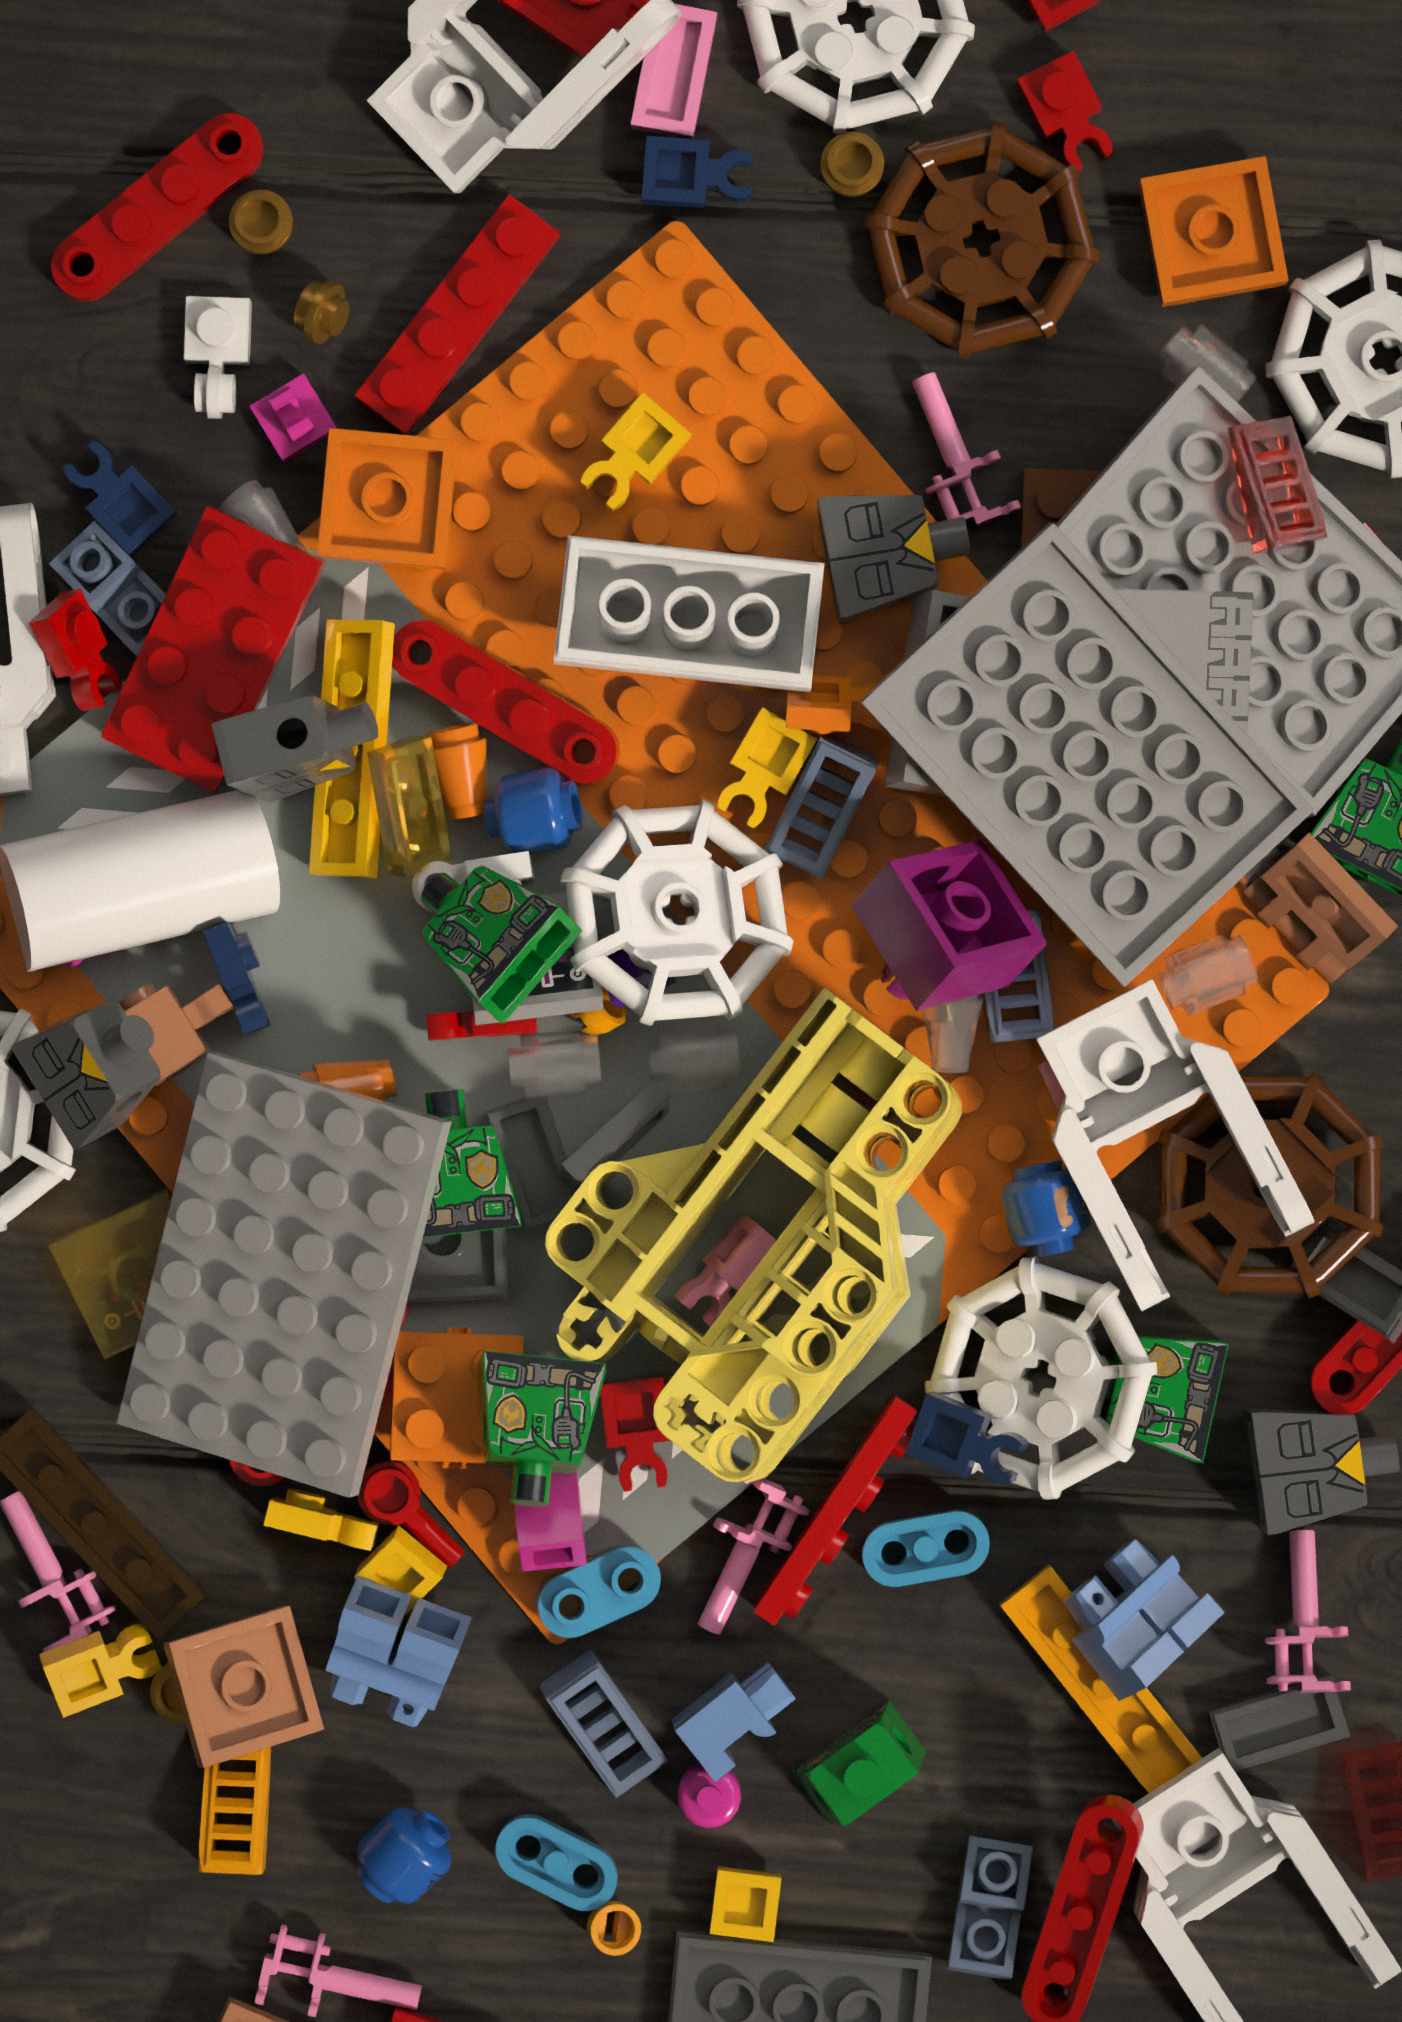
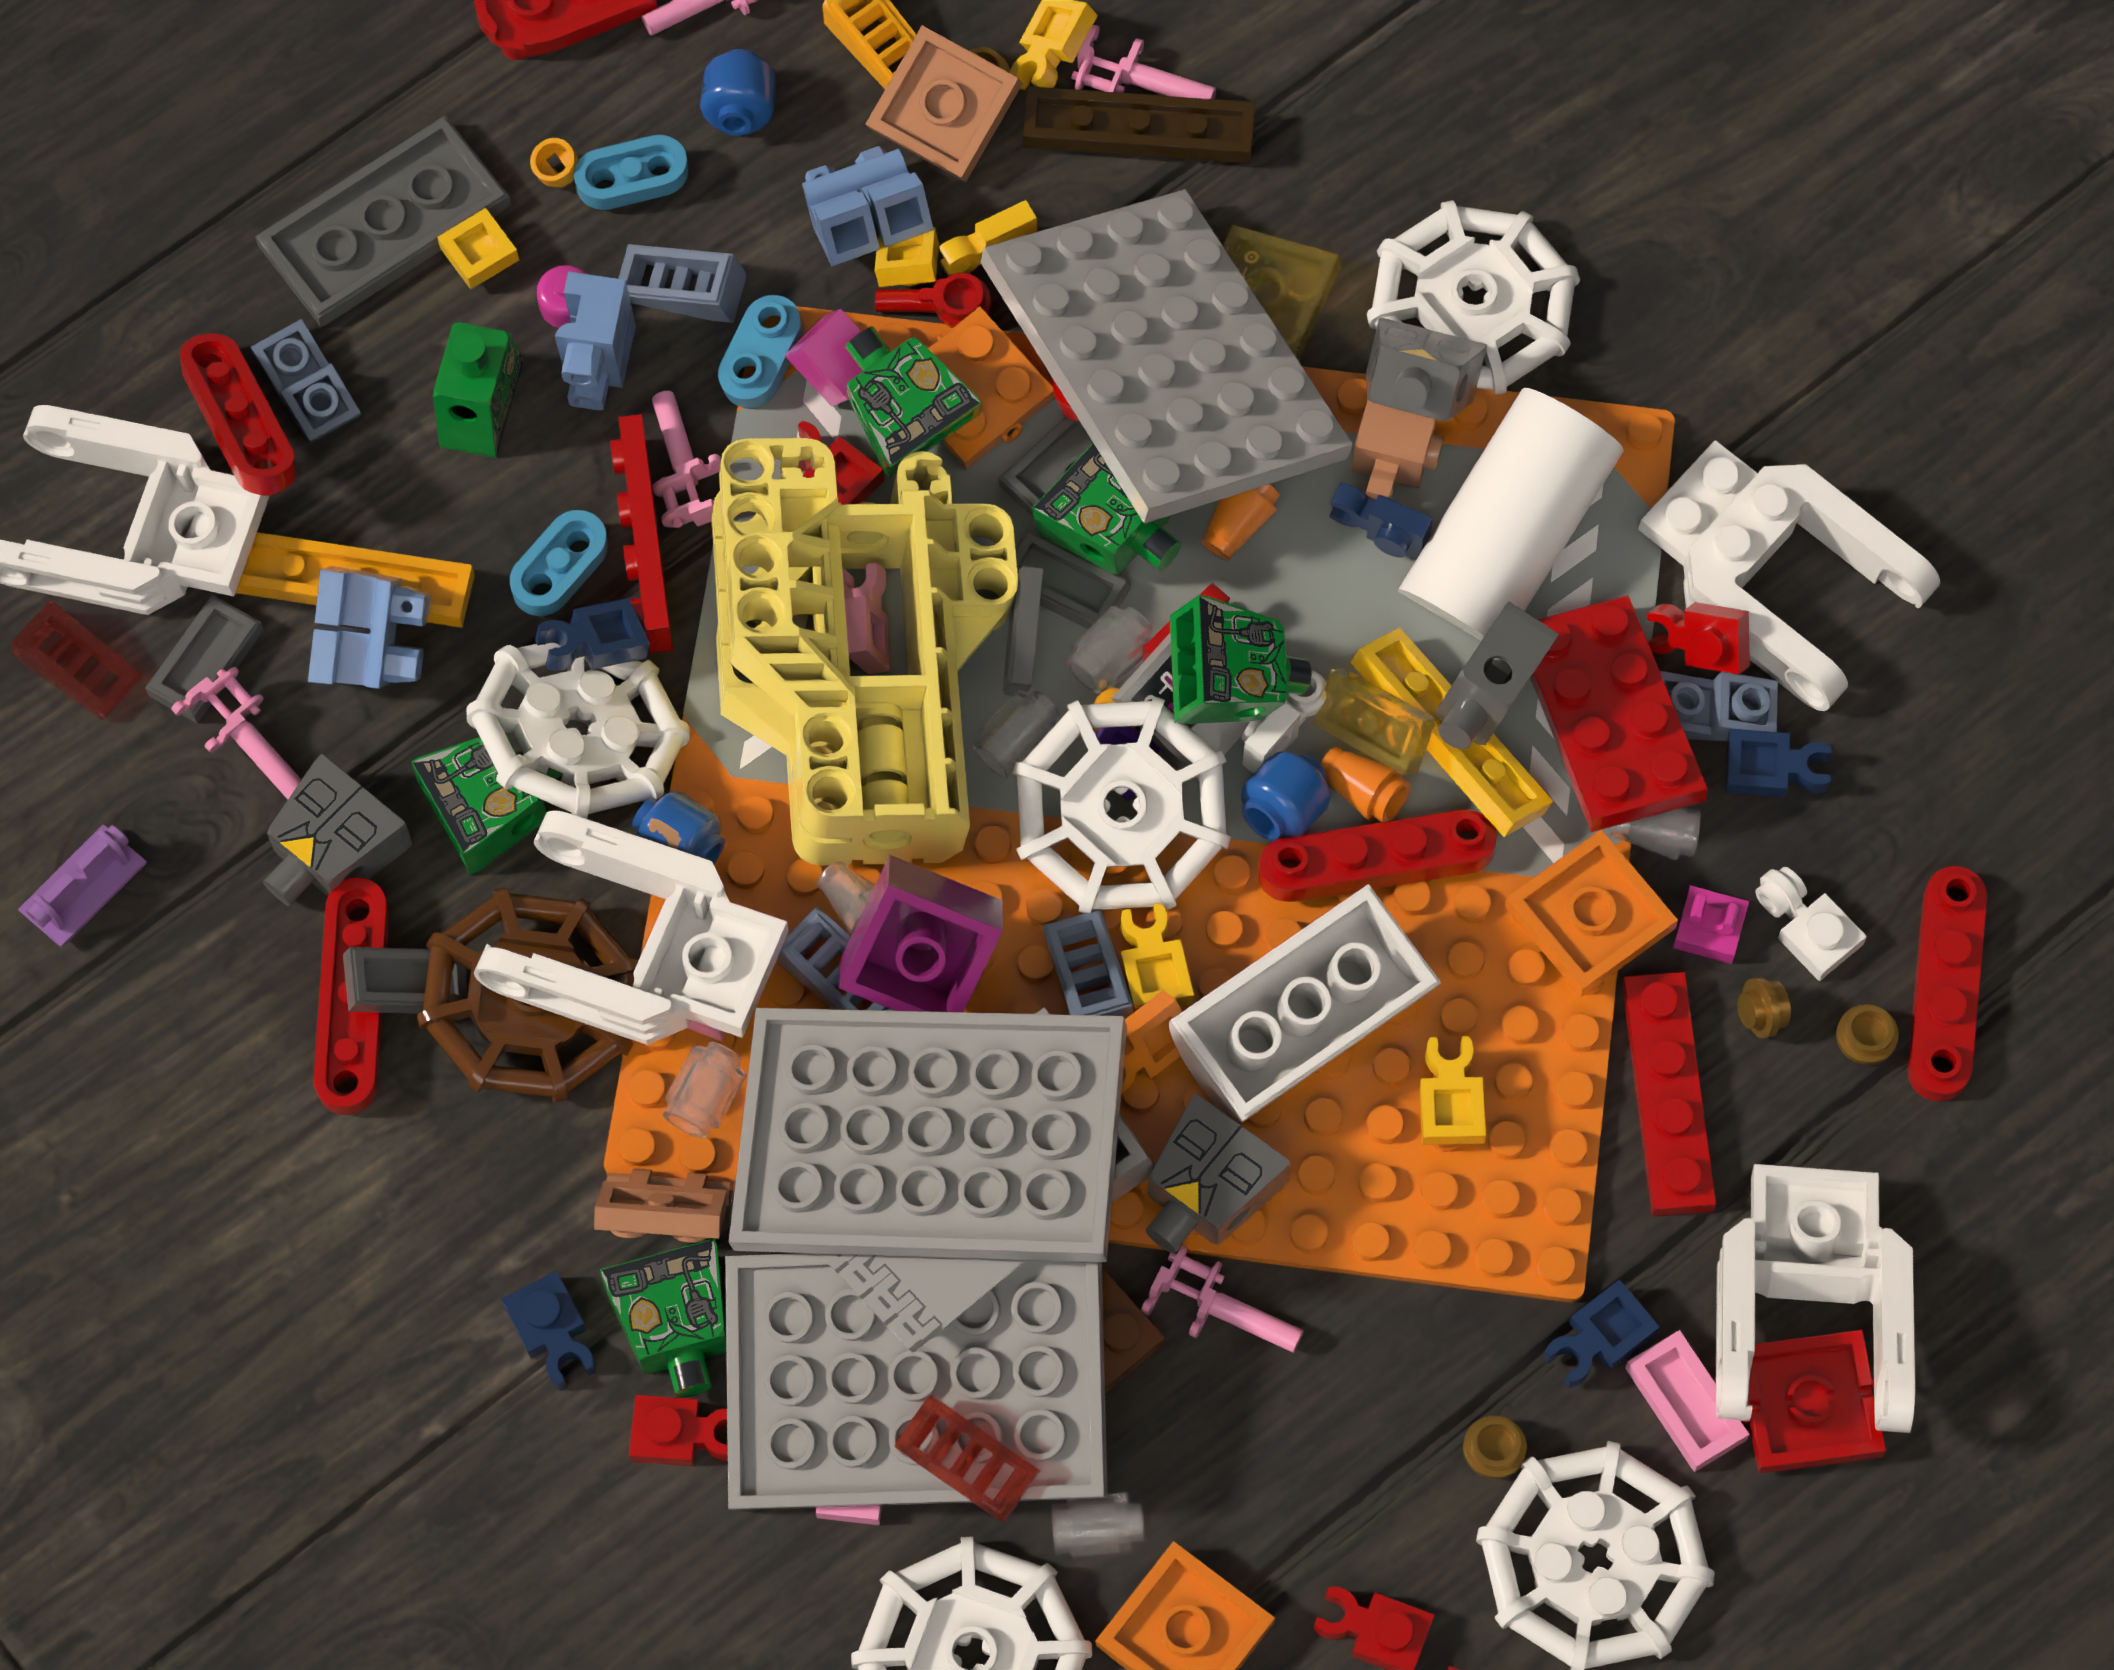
camera: 140 degrees right, 20 degrees down
reddish brown plate [862,121,1100,359] -> none

